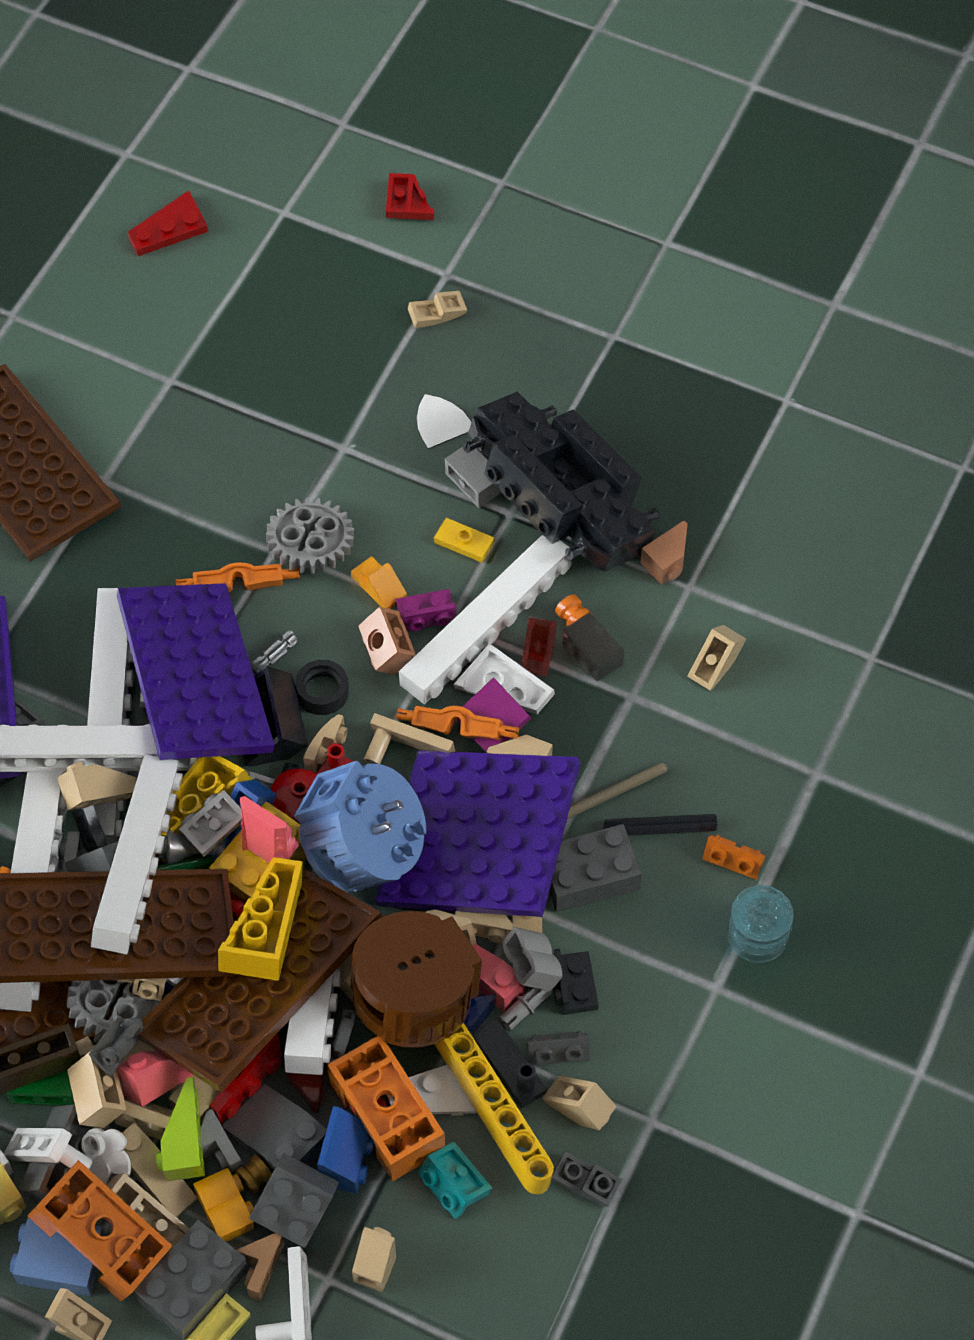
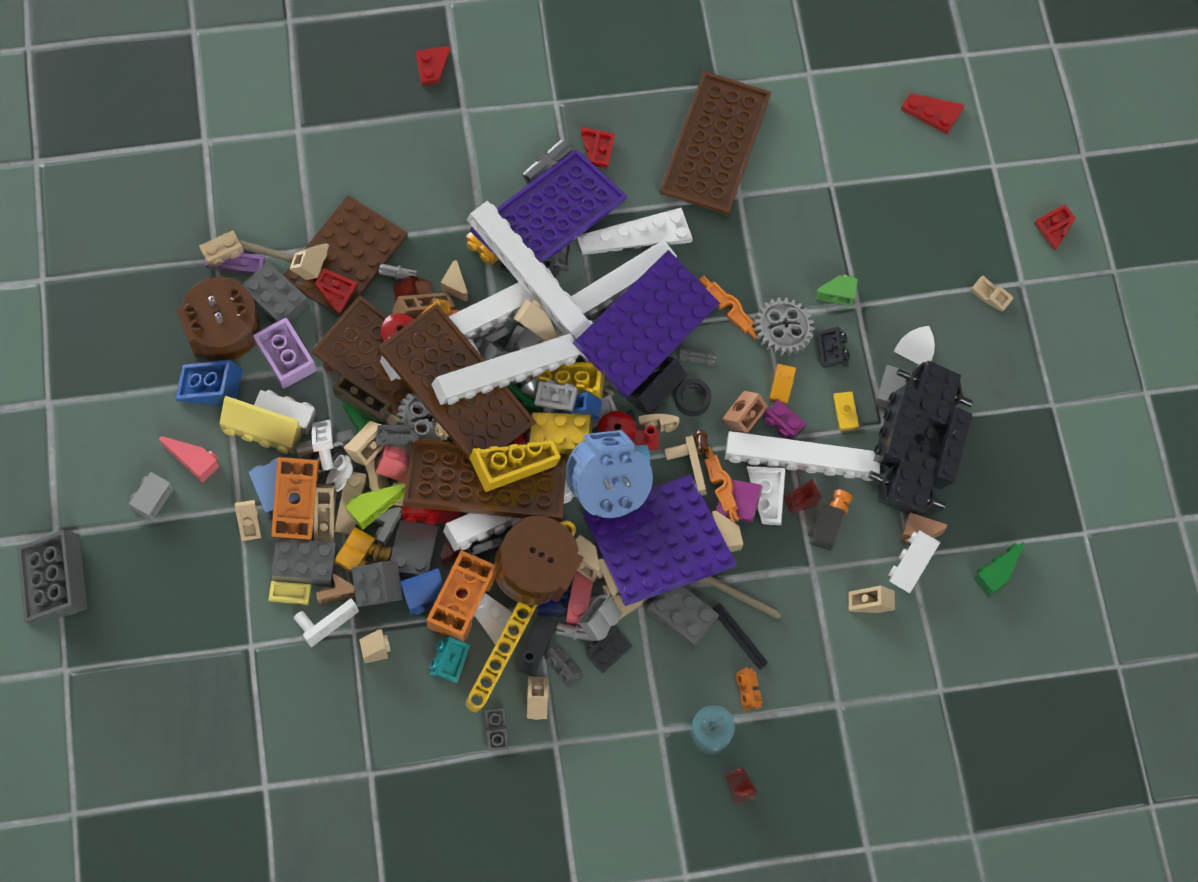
camera: 50 degrees right, 10 degrees up
coral slope [240,796,299,863] -> none
none -> white wing [576,208,693,255]
none -> reddish brown pin [693,430,709,455]
none -> clear red slope [725,768,757,804]
none -> bright green slope [815,275,858,306]
none -> black bracket [817,326,850,368]
none -> white brick [888,530,940,593]
none -> green slope [974,542,1025,598]

